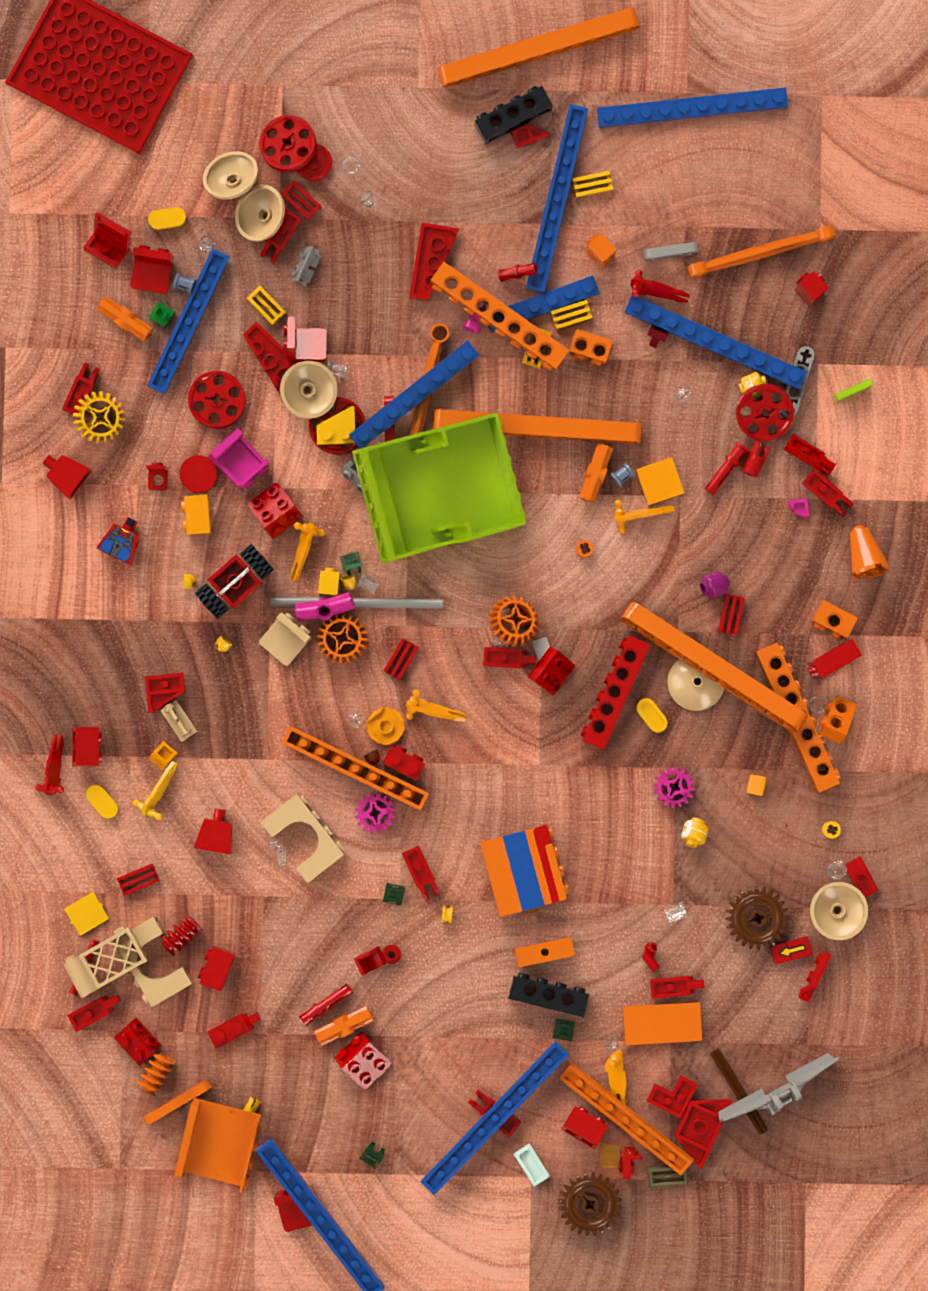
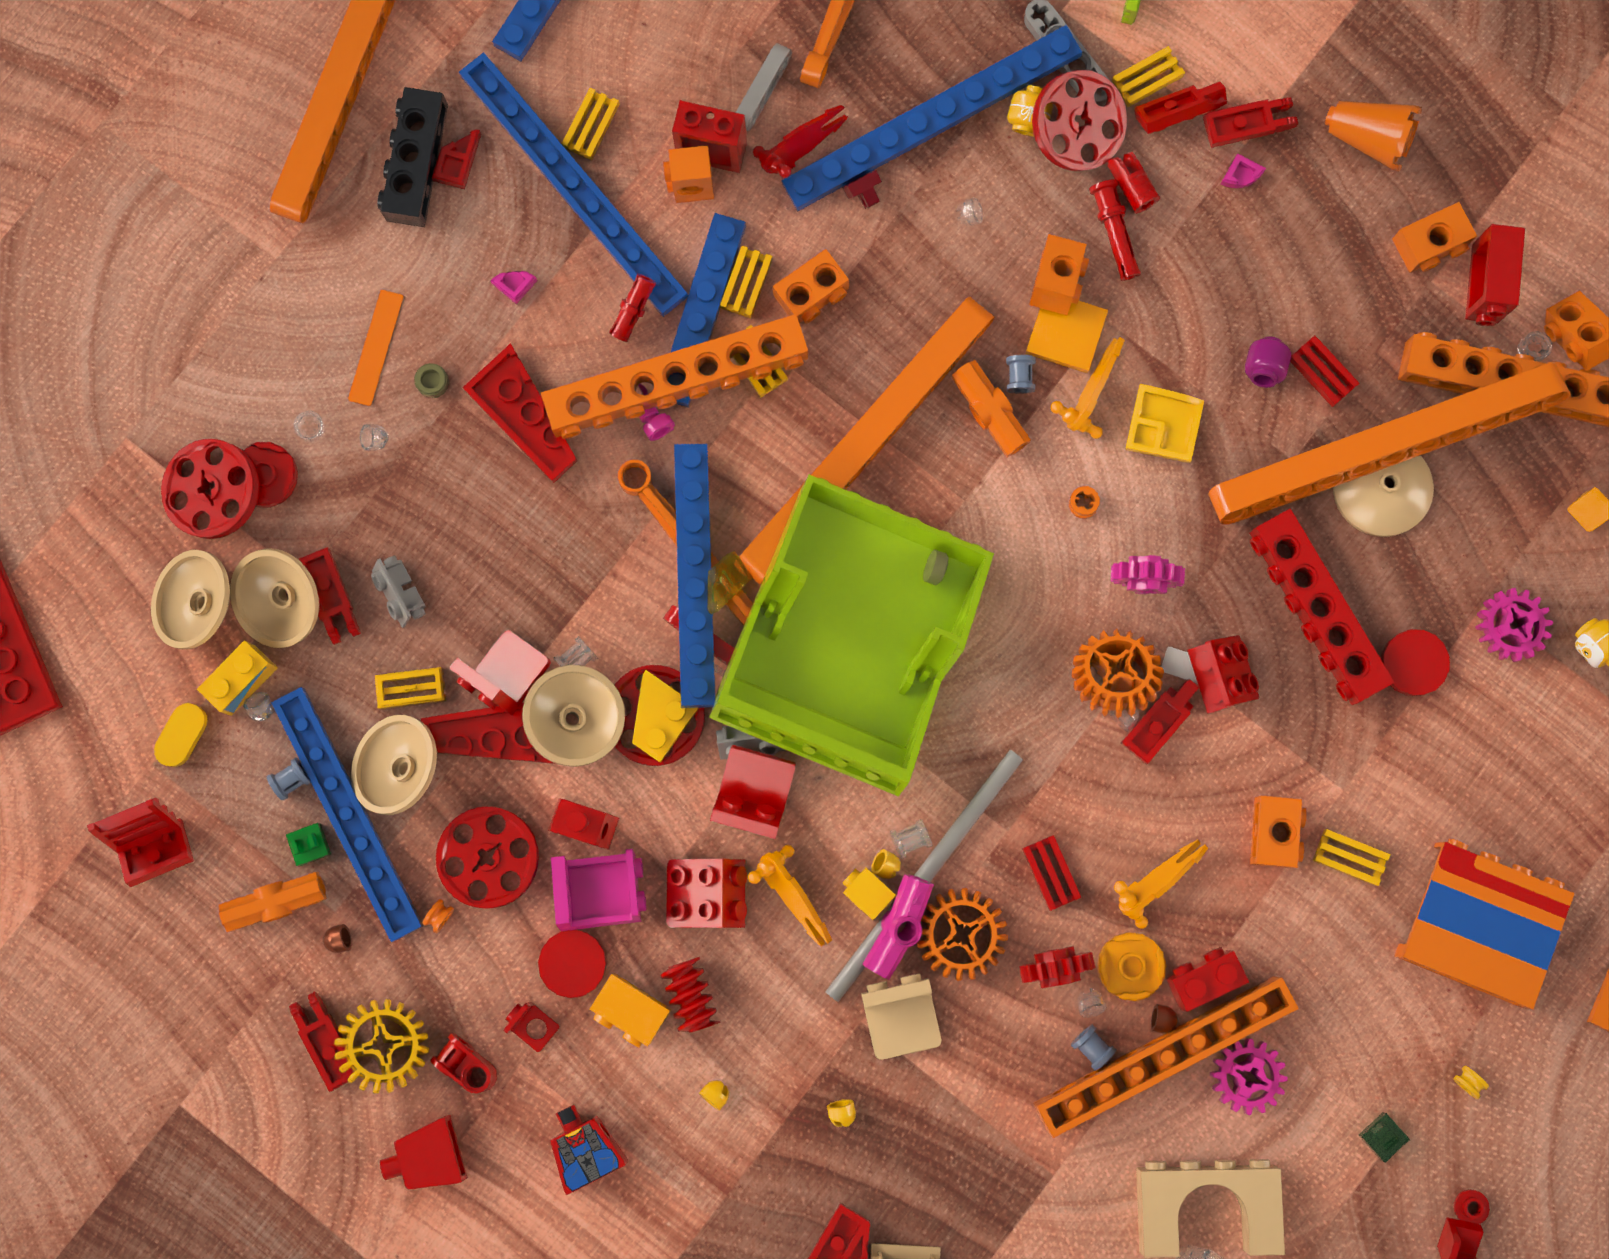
camera: 50 degrees left, 5 degrees down
red bracket [130,245,174,294] -> none
brick [195,544,274,619] -> none
red tile [281,180,322,221] -> none
clear green tile [340,551,362,576] -> none
red hinge [402,845,440,901] -> none
yellow tile [636,698,668,733] -> none
none -> yellow brick [197,640,278,716]
none -> copper hinge [323,924,352,953]
none -> orange sticker [348,290,404,406]
none -> tan dish [351,715,437,815]
none -> olive tile [414,363,449,398]
none -> orange bush [422,899,455,933]
none -> red piece [430,1032,497,1093]
none -> dark pink tile [490,271,538,305]
none -> red torso [548,798,619,850]
none -> red piece [660,957,721,1033]
none -> red window [672,100,747,173]
none -> clear yellow tile [707,551,753,614]
none -> bracket [710,745,796,839]
none -> olive tile [923,550,948,585]
none -> red gear [1019,946,1096,989]
none -> orange brick [1029,234,1089,315]
none -> sand blue bush [1071,1024,1116,1071]
none -> dark pink gear [1111,555,1185,595]
none -> yellow tile [1112,46,1185,107]
none -> yellow plate [1125,384,1204,463]
none -> orange brick [1250,795,1307,868]
none -> yellow tile [1312,829,1391,886]
none -> red tile [1381,629,1450,696]

